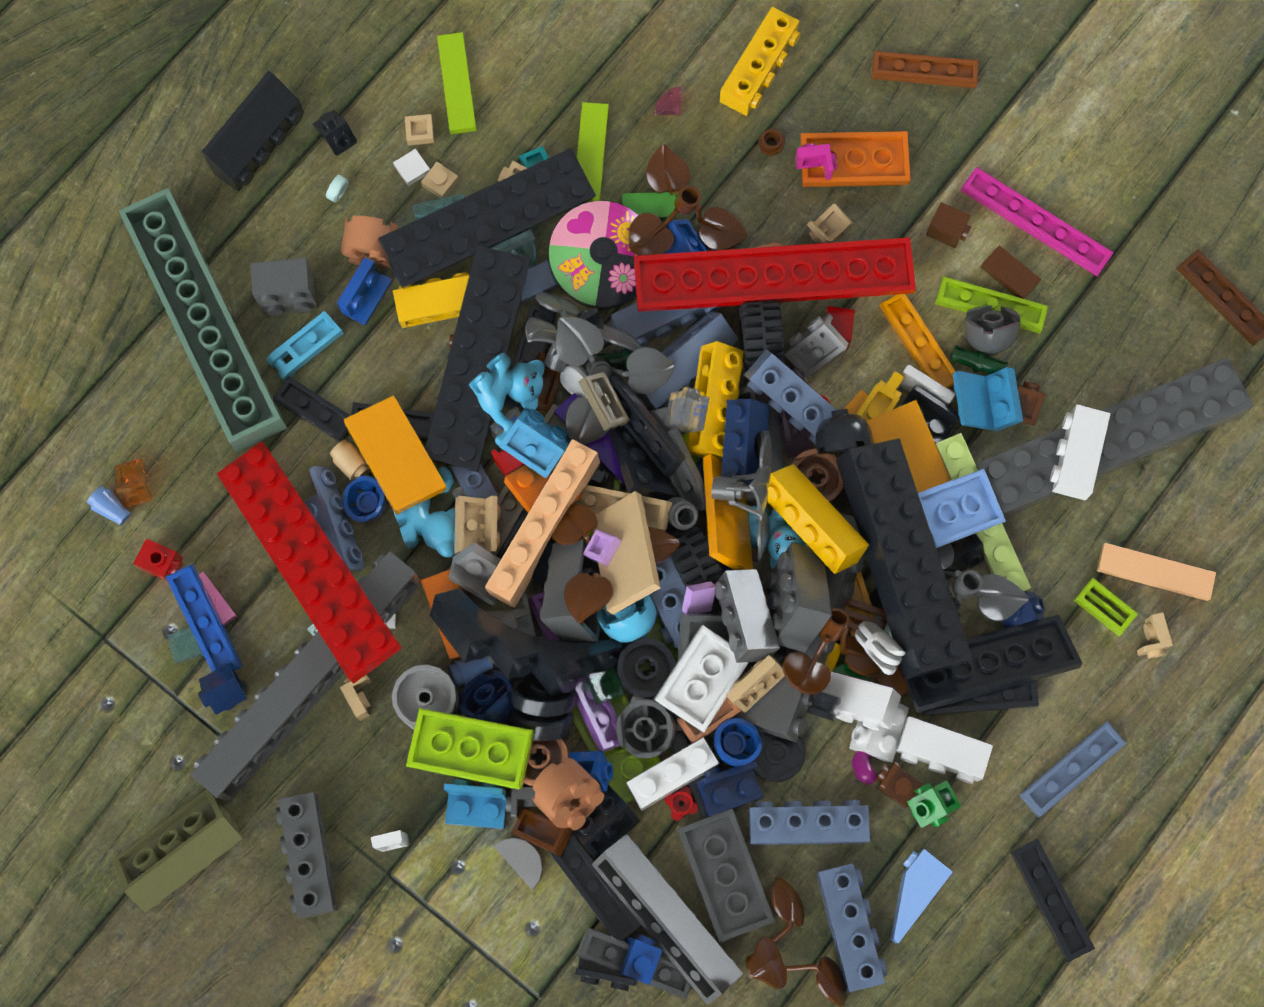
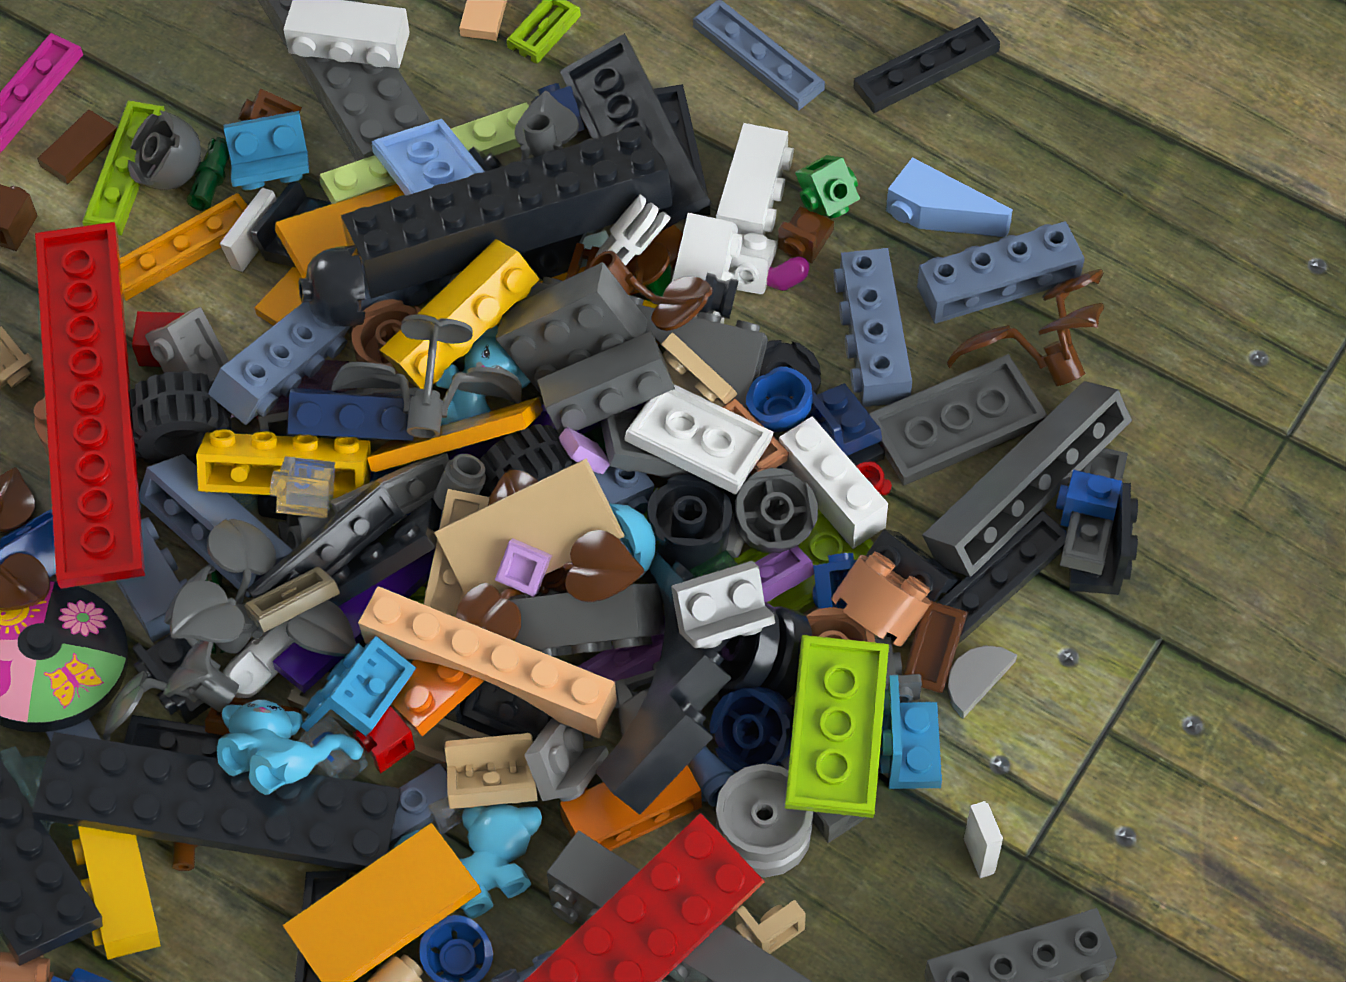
camera: 95 degrees left, 15 degrees down
yellow hinge [857,371,904,421] -> none
none -> light grey bracket [671,561,775,649]

